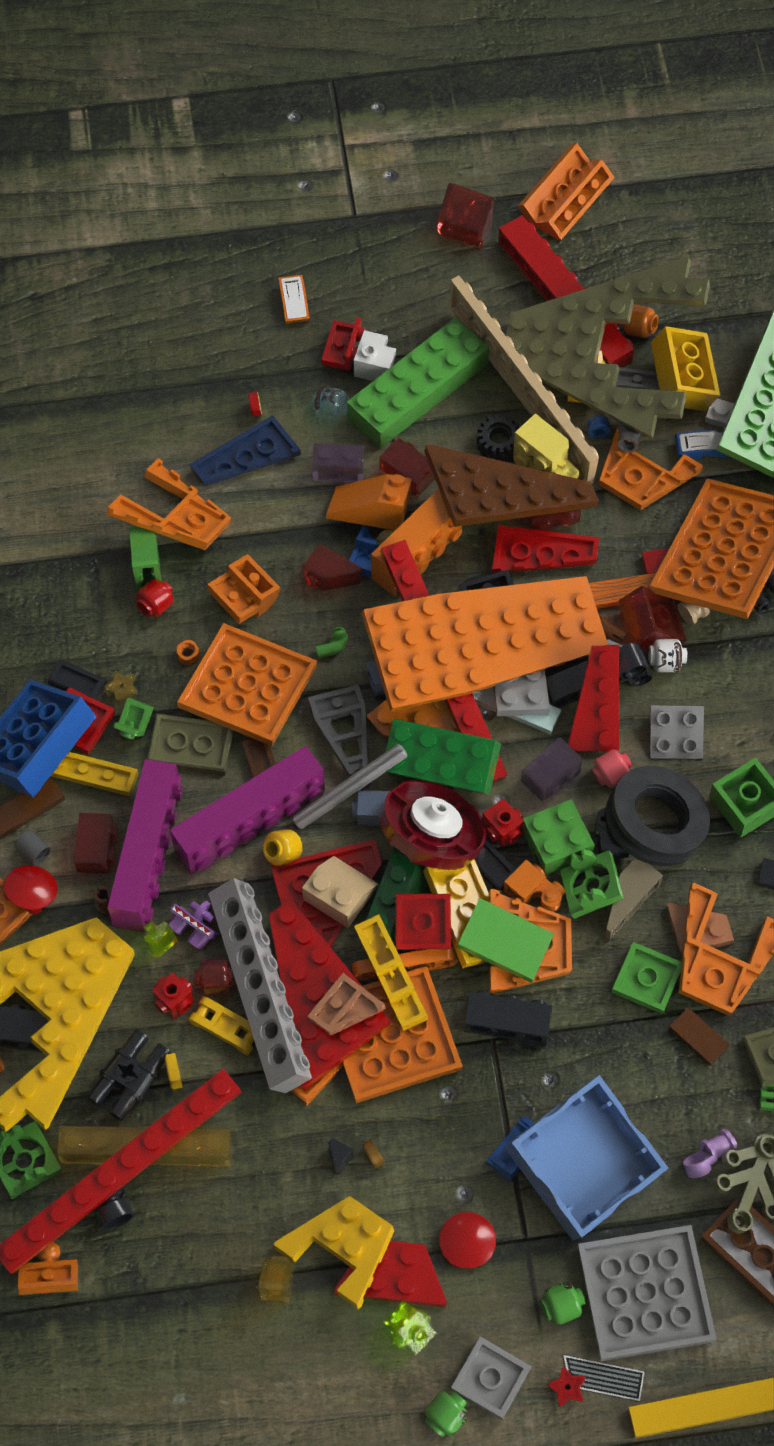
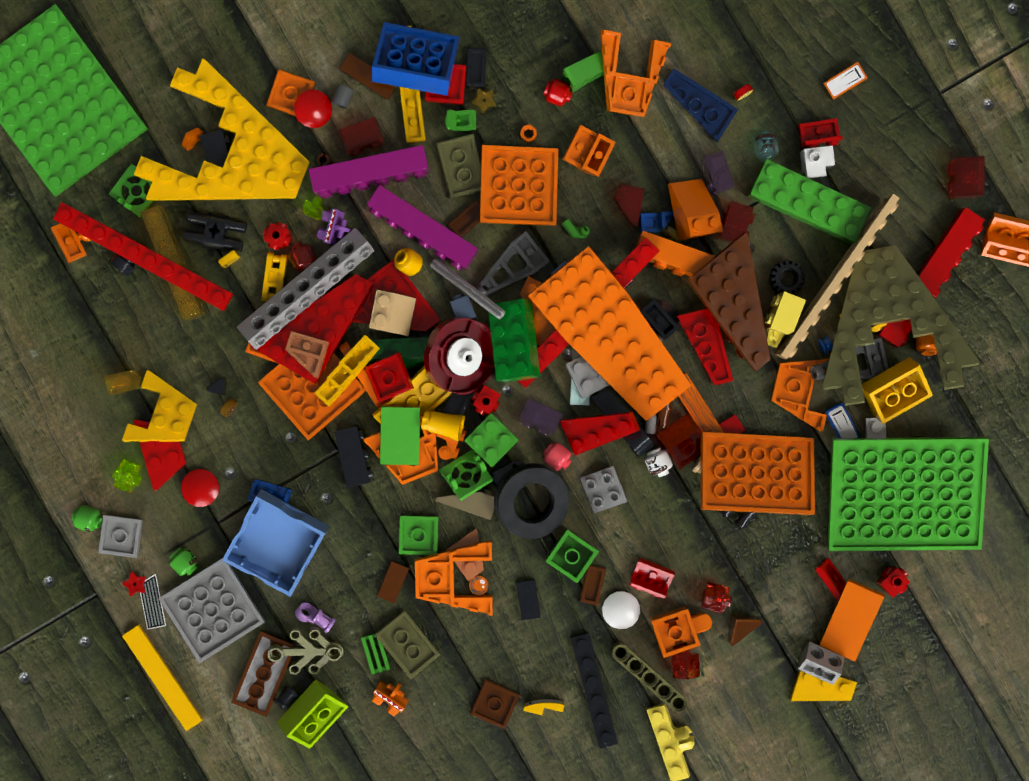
camera: 65 degrees right, 25 degrees up
none -> yellow plant [421,411,465,441]
none -> orange tile [469,575,488,595]

